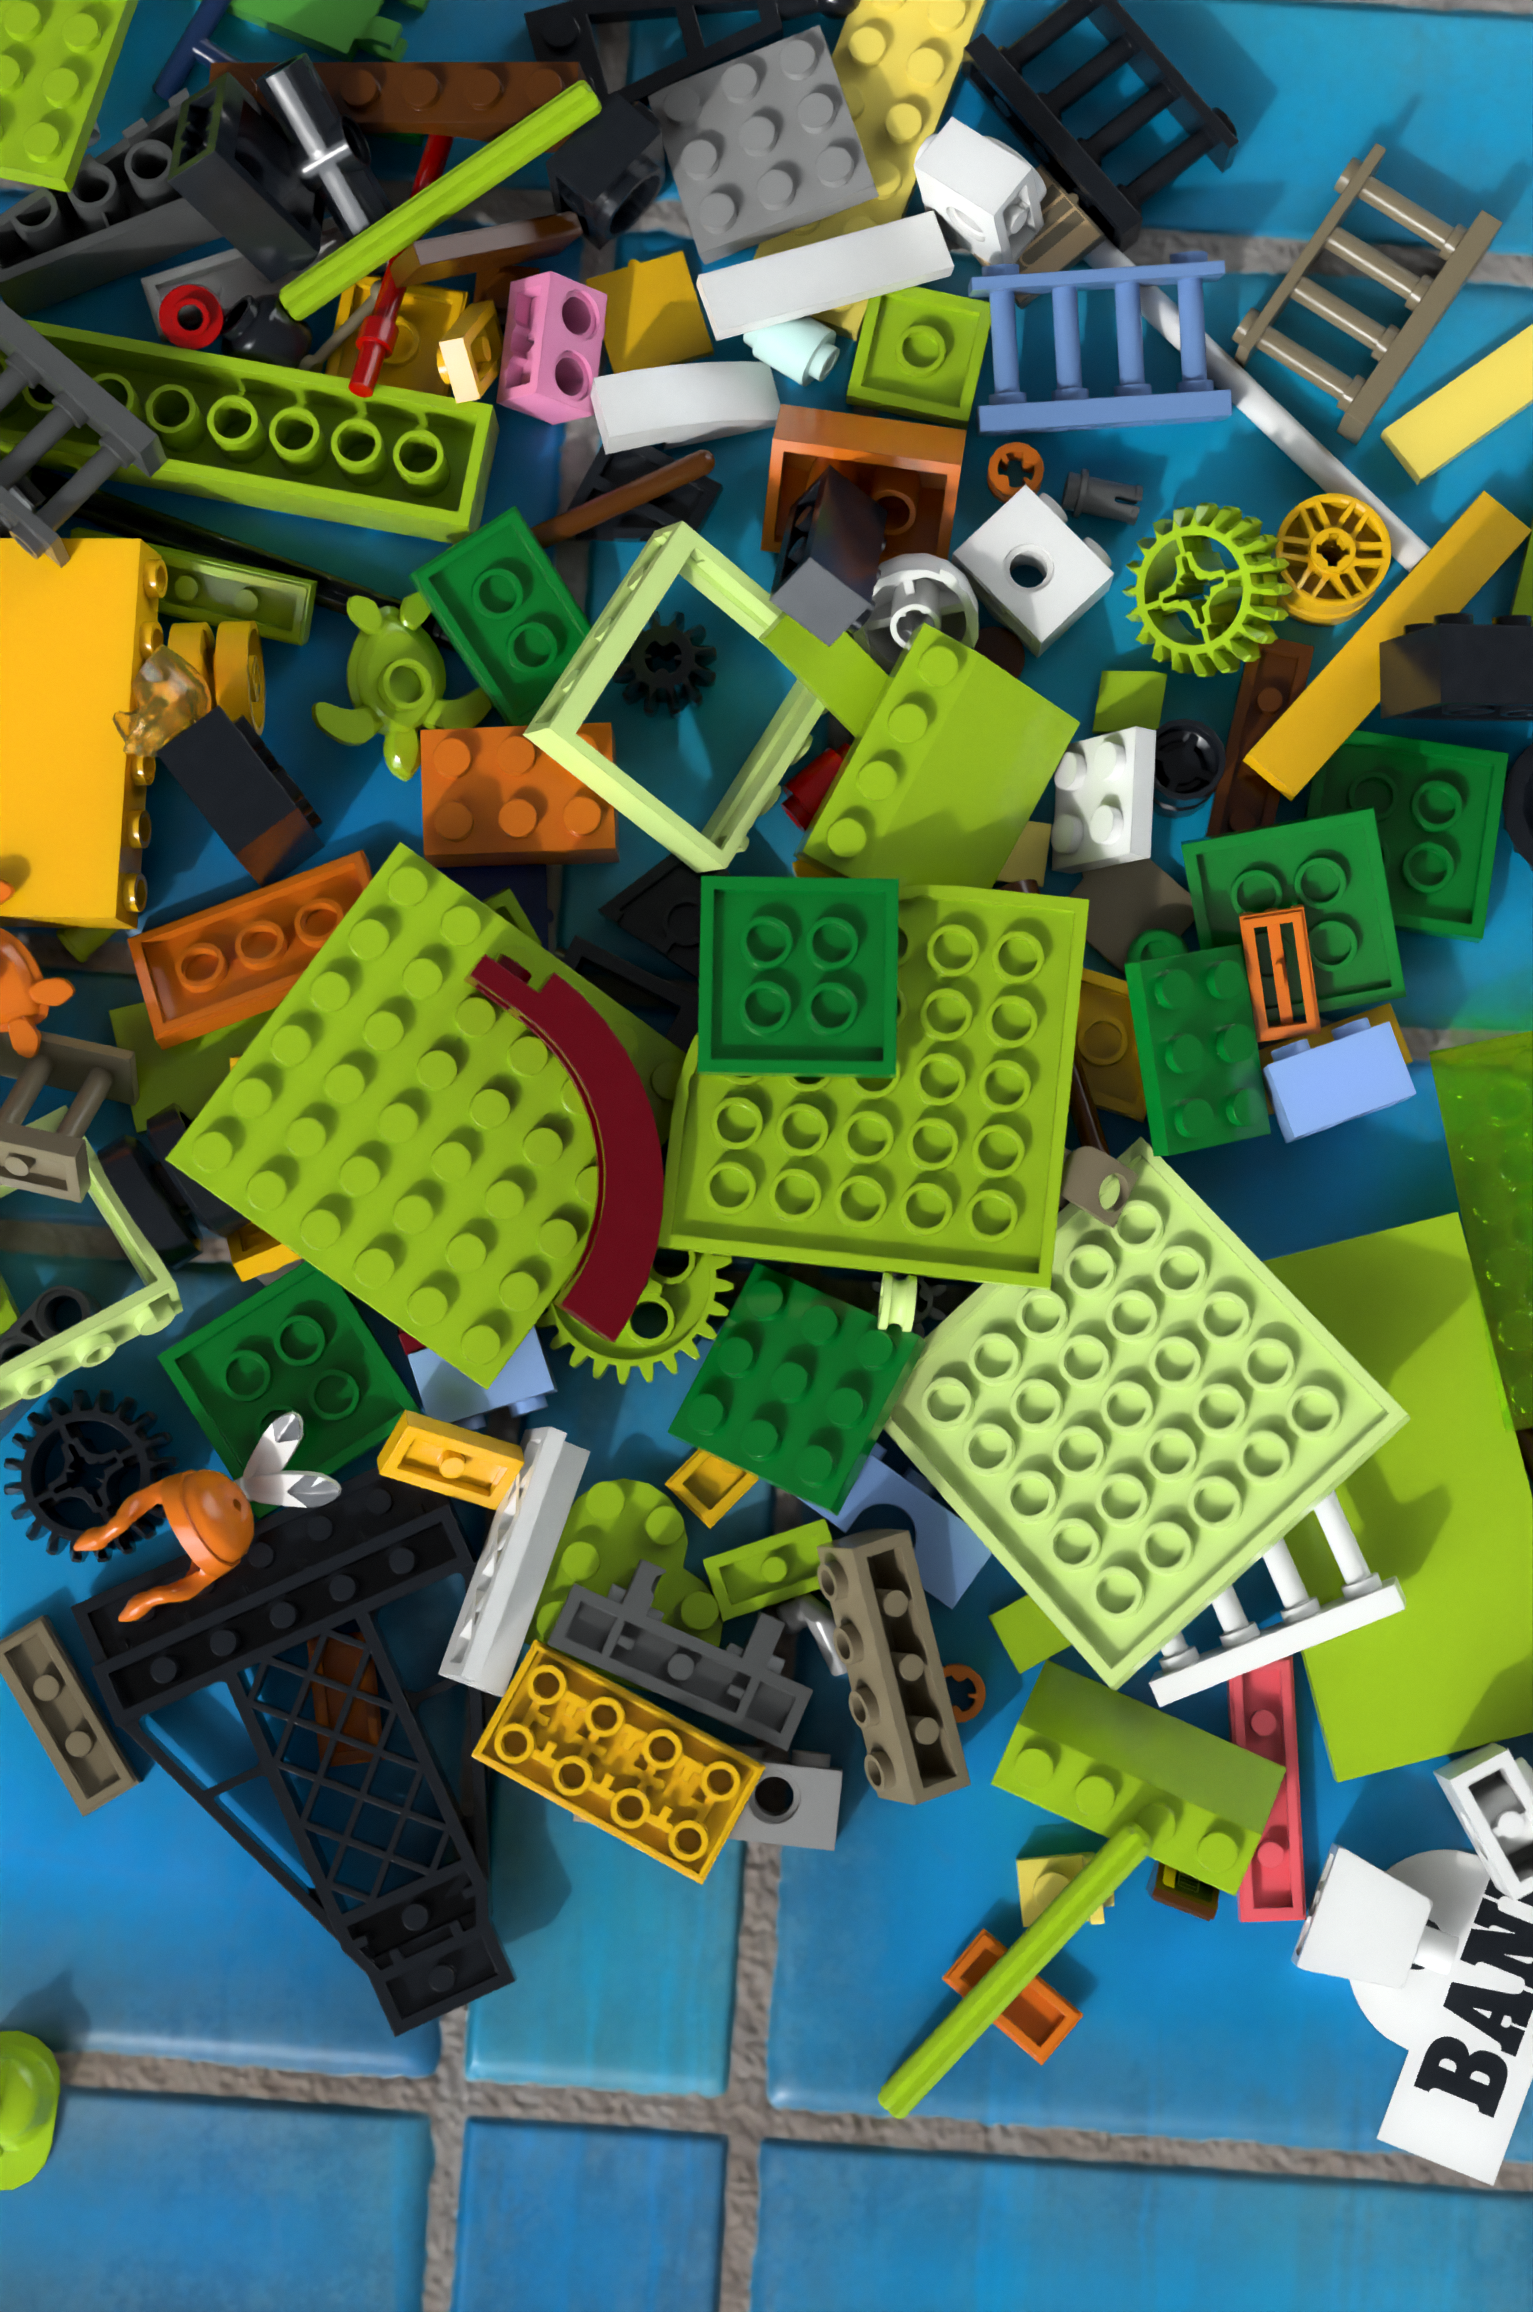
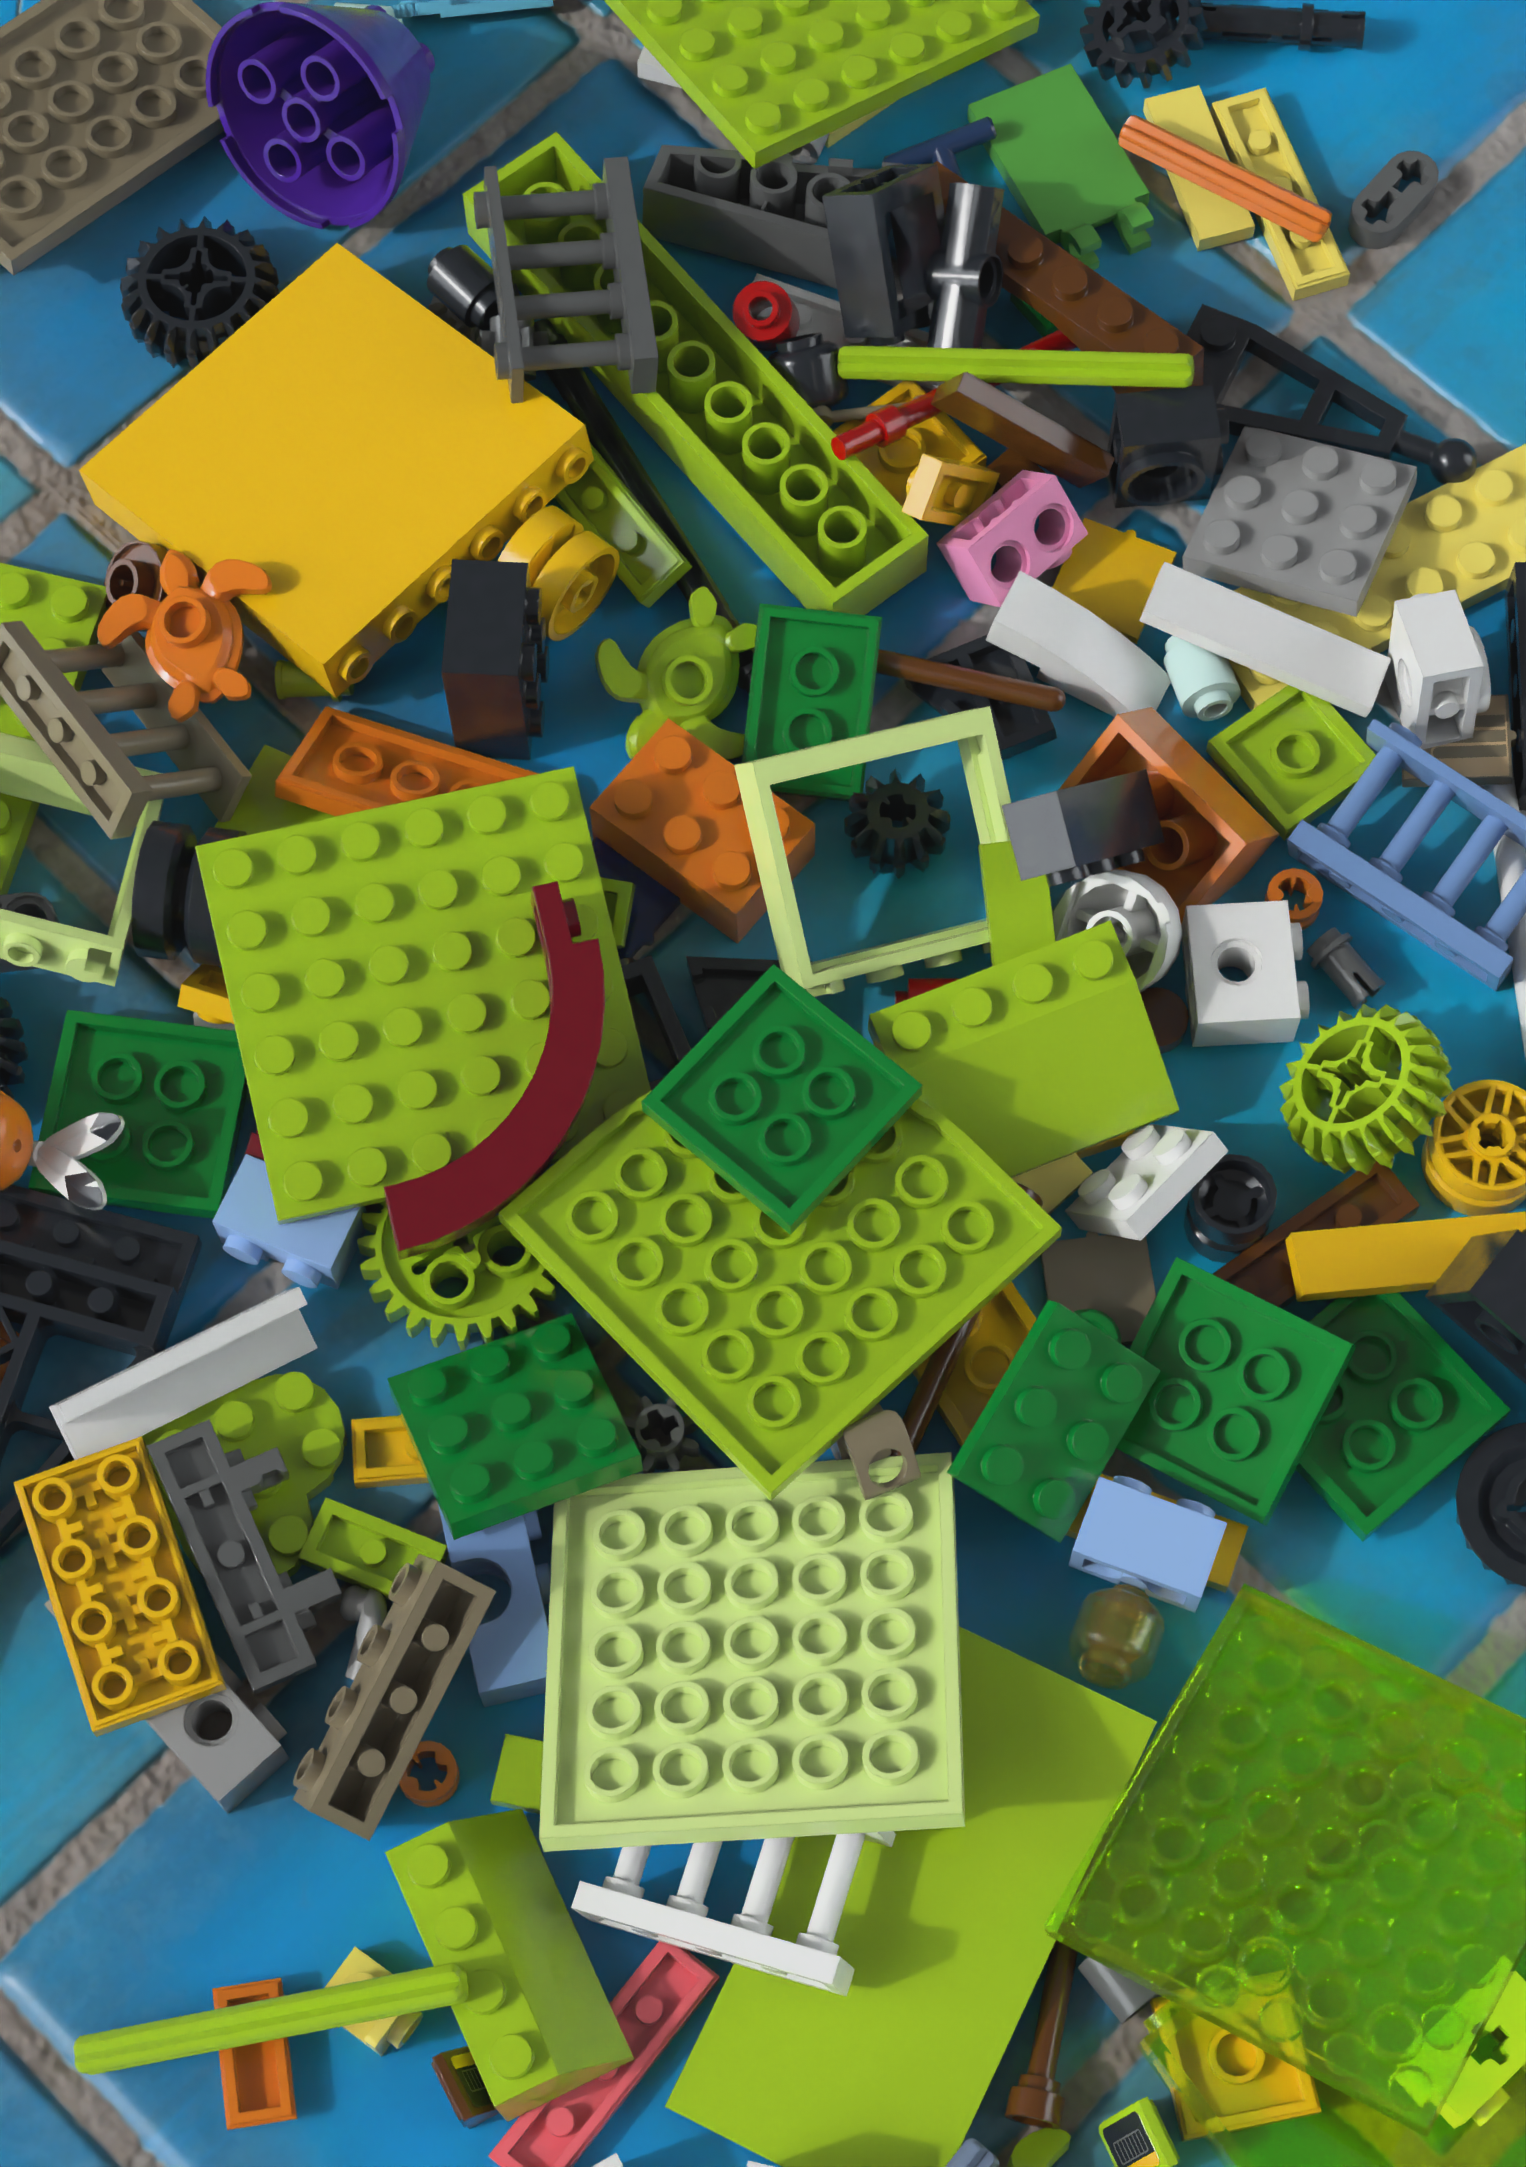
camera: 35 degrees right, 15 degrees down
clear yellow hair [112,644,212,758] -> none
yellow plate [377,1409,525,1510] -> none
yellowish green bush [878,1272,917,1333] -> none
lime slope [1092,671,1167,735] -> none
orange tile [1239,904,1321,1042] -> none
none -> clear yellow head [1068,1584,1165,1690]

